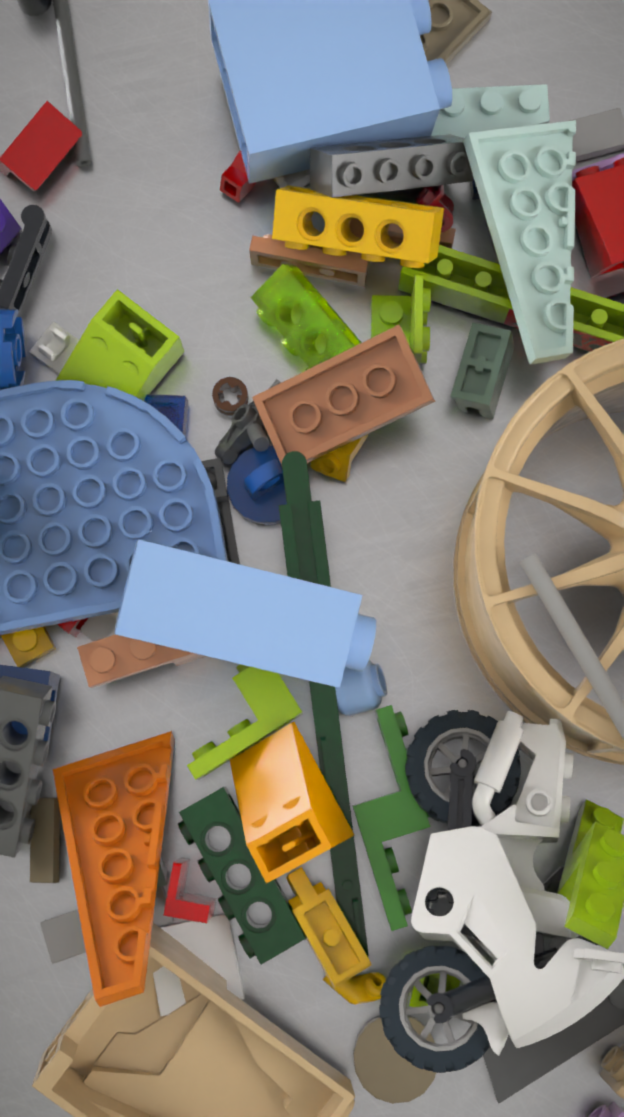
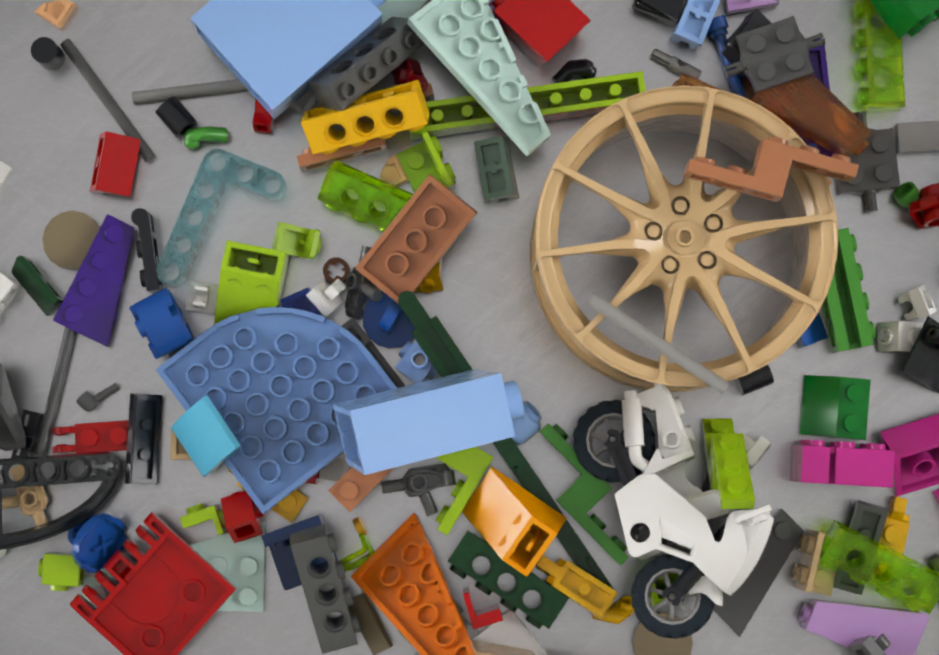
camera: 30 degrees left, 5 degrees up
none -> light grey piece [132,79,248,104]
none -> black piece [156,96,197,138]
none -> clear light blue beam [156,148,288,288]
none -> bright green arm [183,126,228,149]
none -> lime bracket [272,222,322,259]
none -> white tile [306,278,346,317]
none -> clear neon green piece [342,517,374,572]
none -> light nougat tile [380,155,409,195]
none -> dark grey piece [381,464,456,517]
none -> light blue brick [395,340,438,384]

